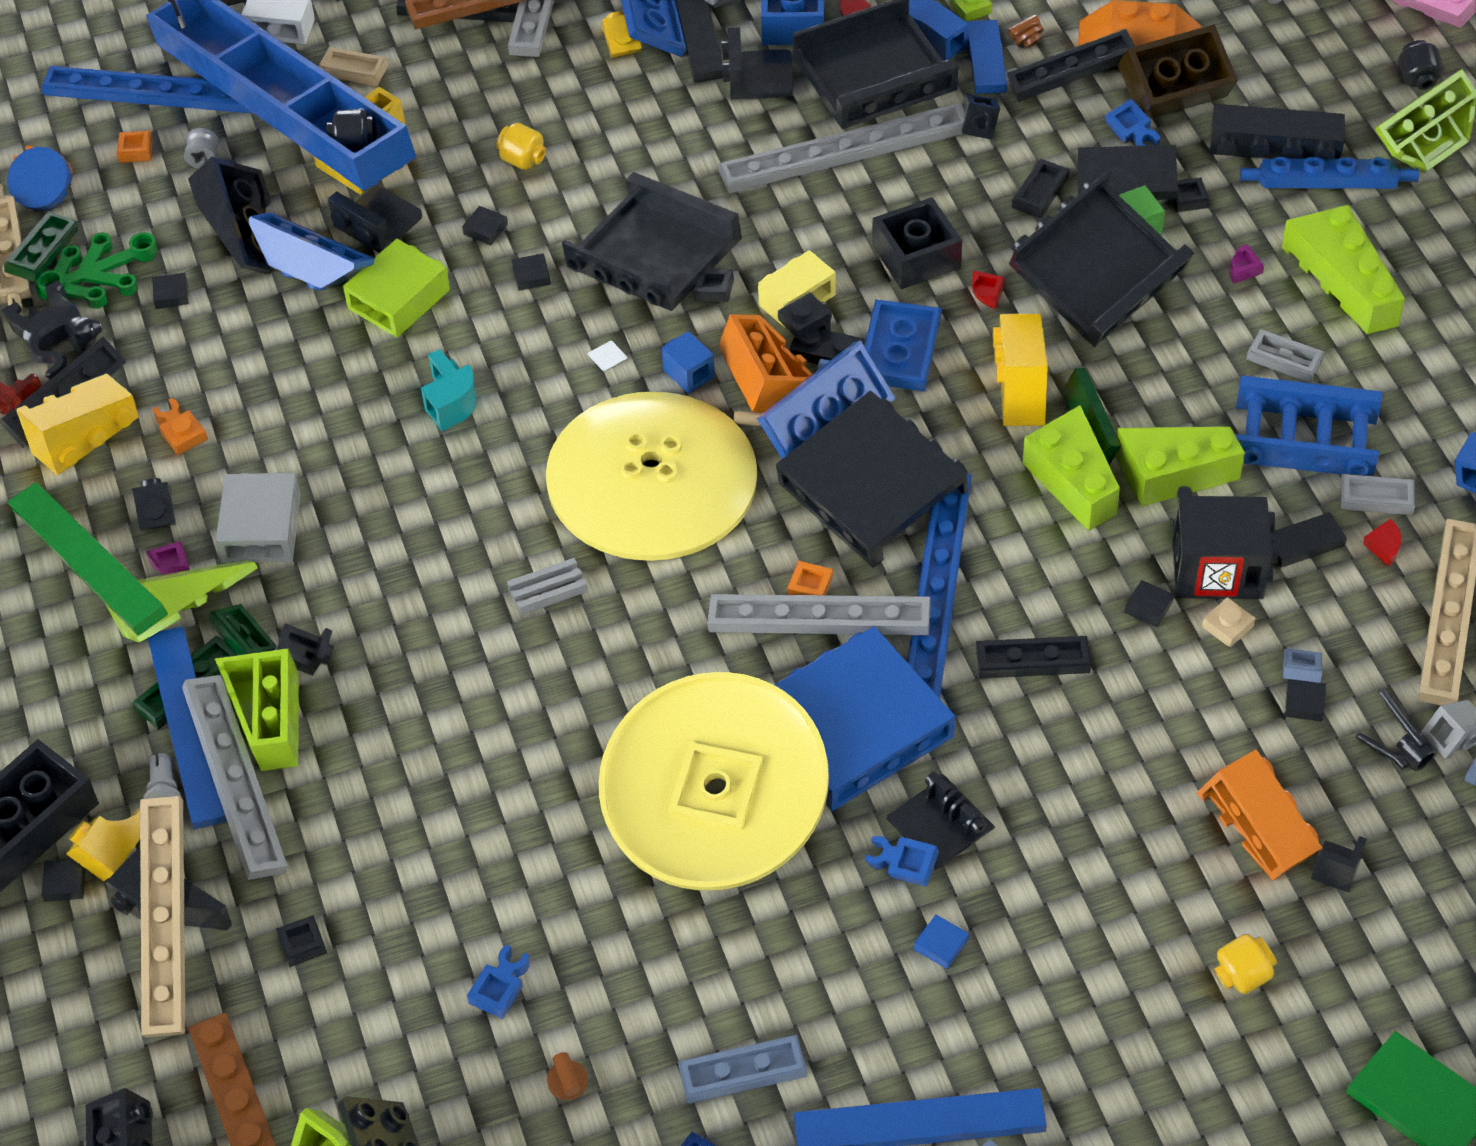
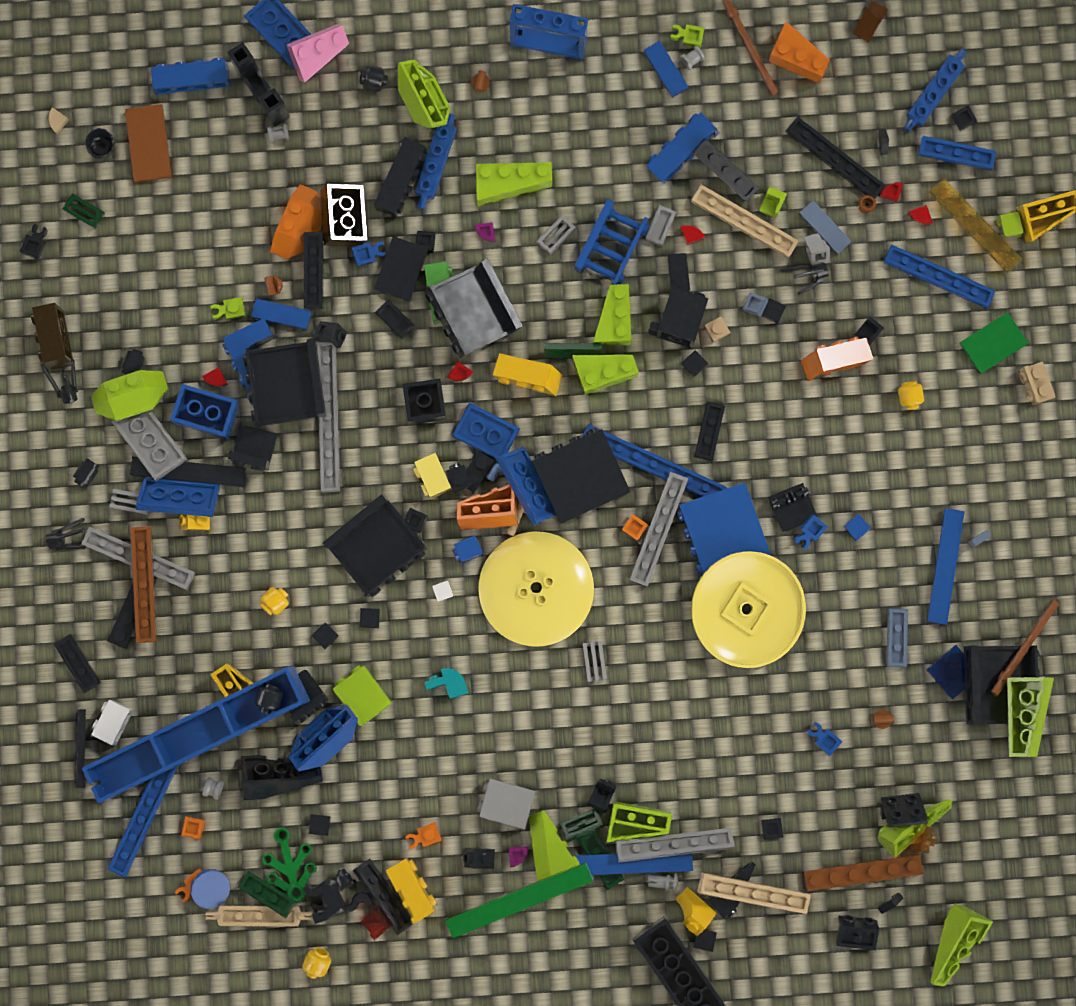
camera: 75 degrees left, 30 degrees up
tan tile [318,47,388,86] -> none

